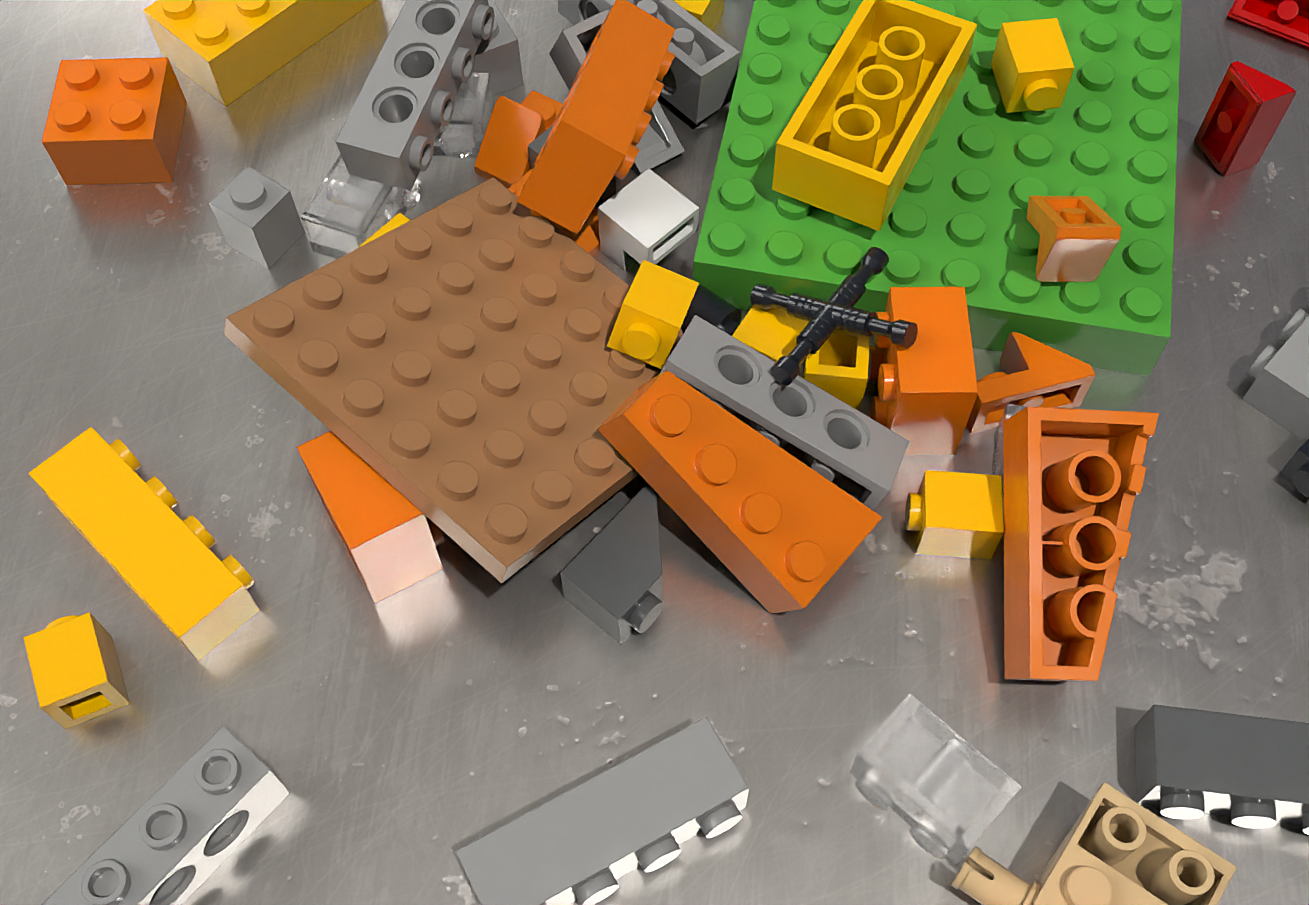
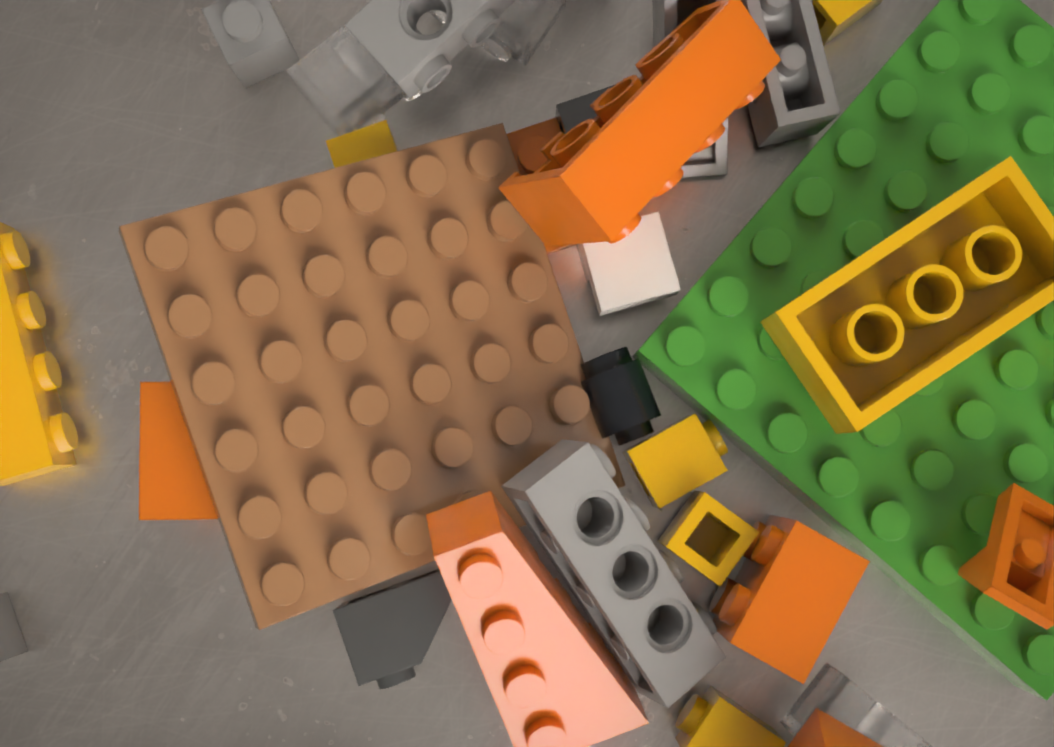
camera: 30 degrees right, 25 degrees up
orange slope [474,90,563,188] -> none
yellow brick [607,259,699,369] -> none
black piece [750,247,918,385] -> none
orange slope [967,332,1096,434] -> none

